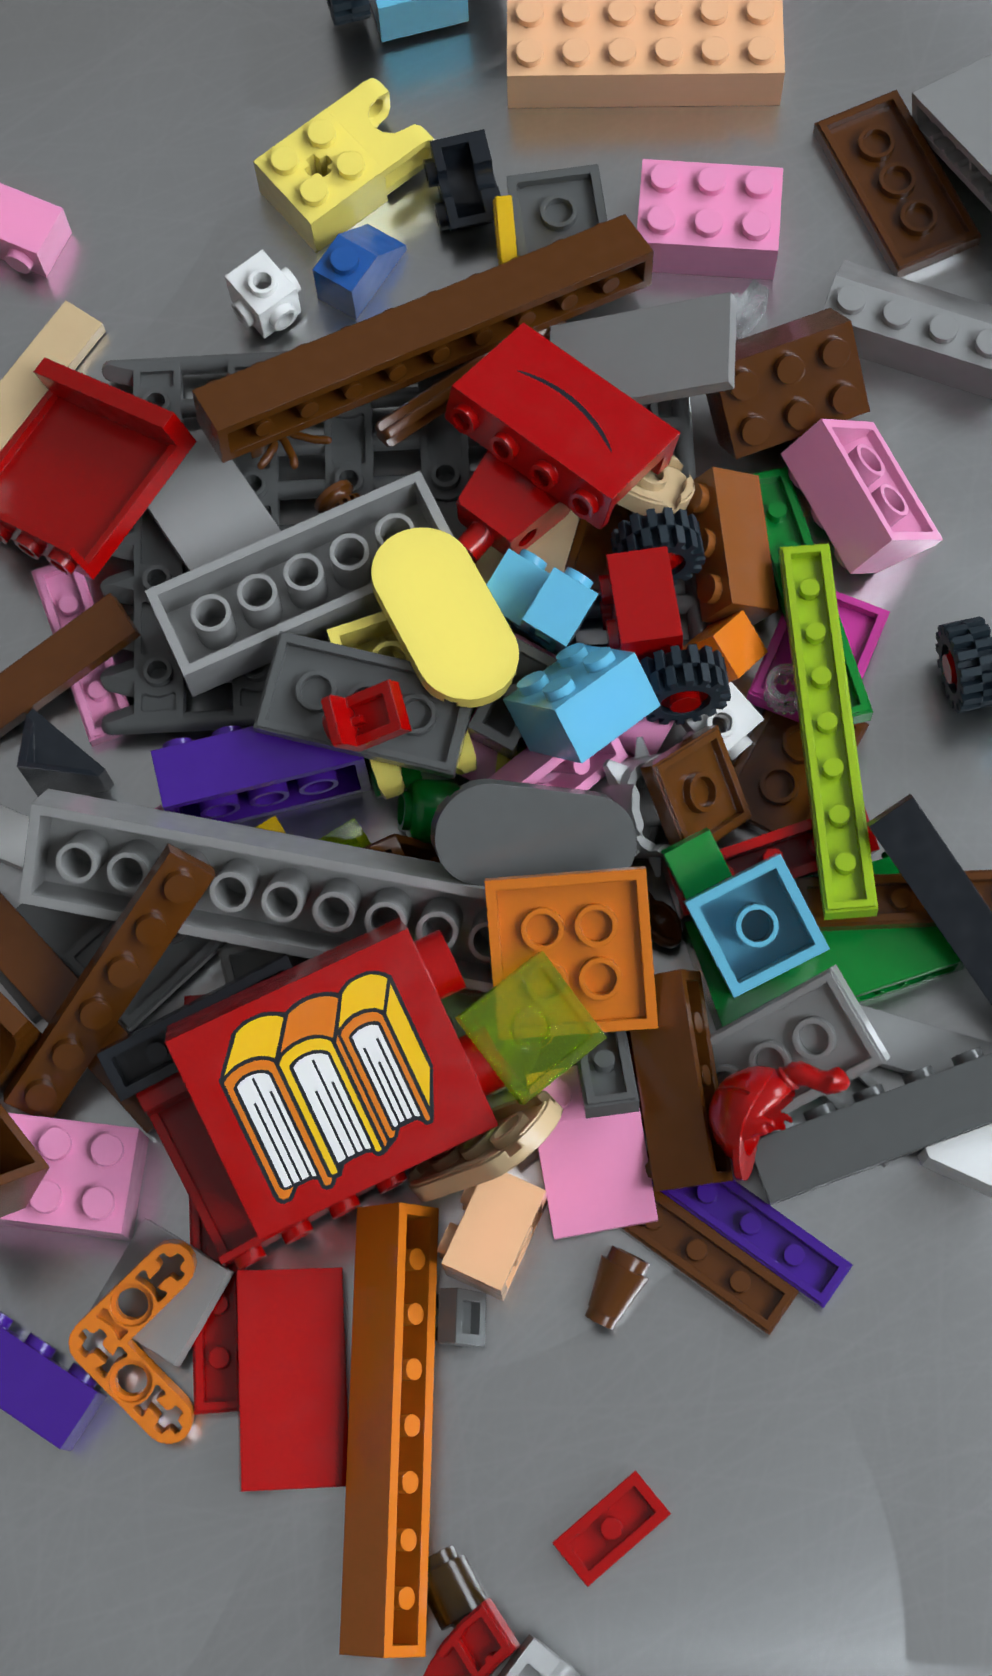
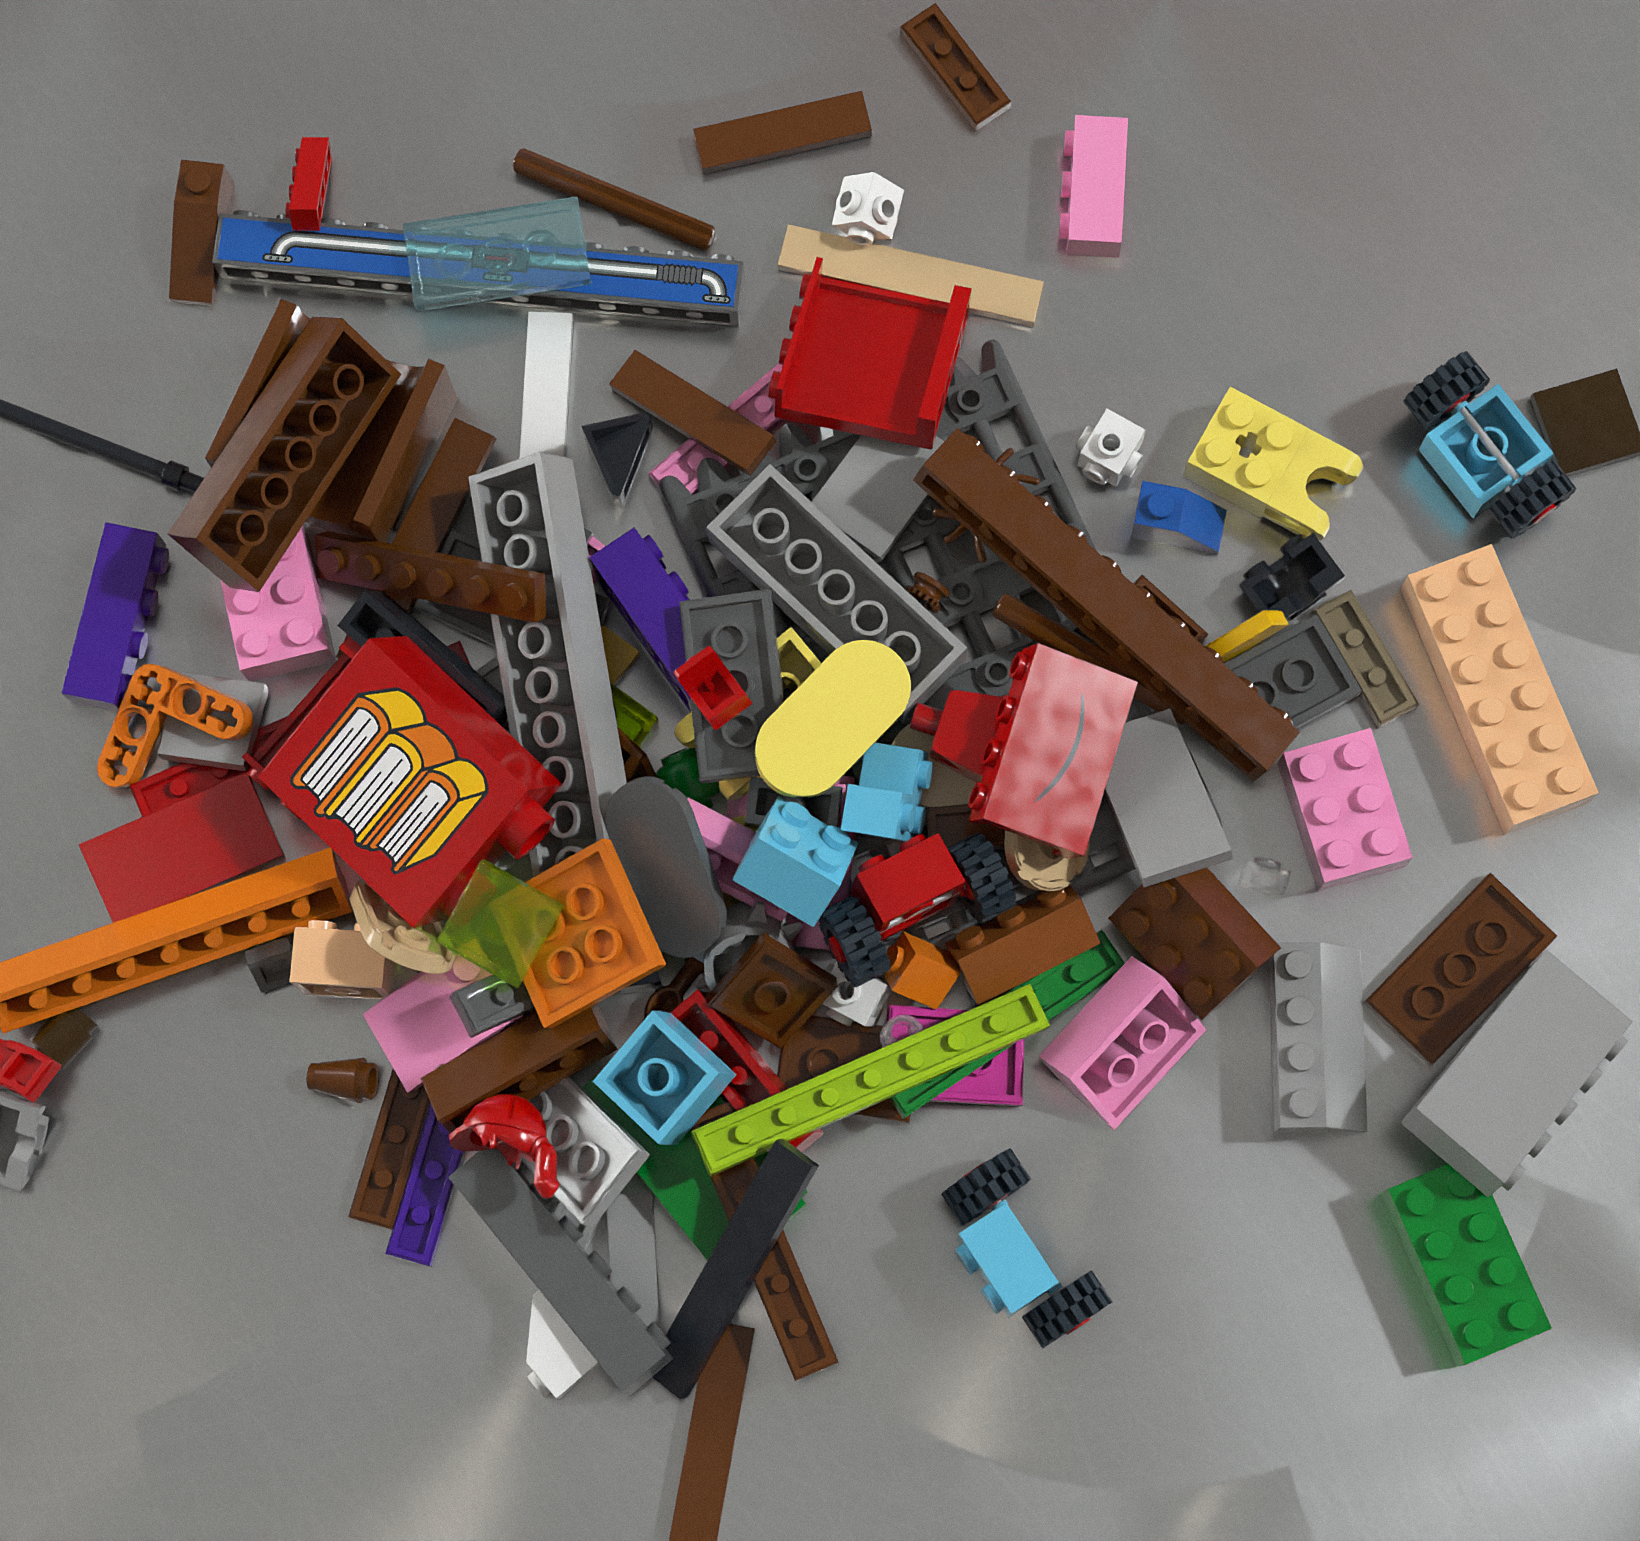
camera: 70 degrees right, 5 degrees up
red plate [552,1470,671,1587] -> none
green tile [660,827,732,900] -> none
none -> dark tan tile [1311,590,1419,729]

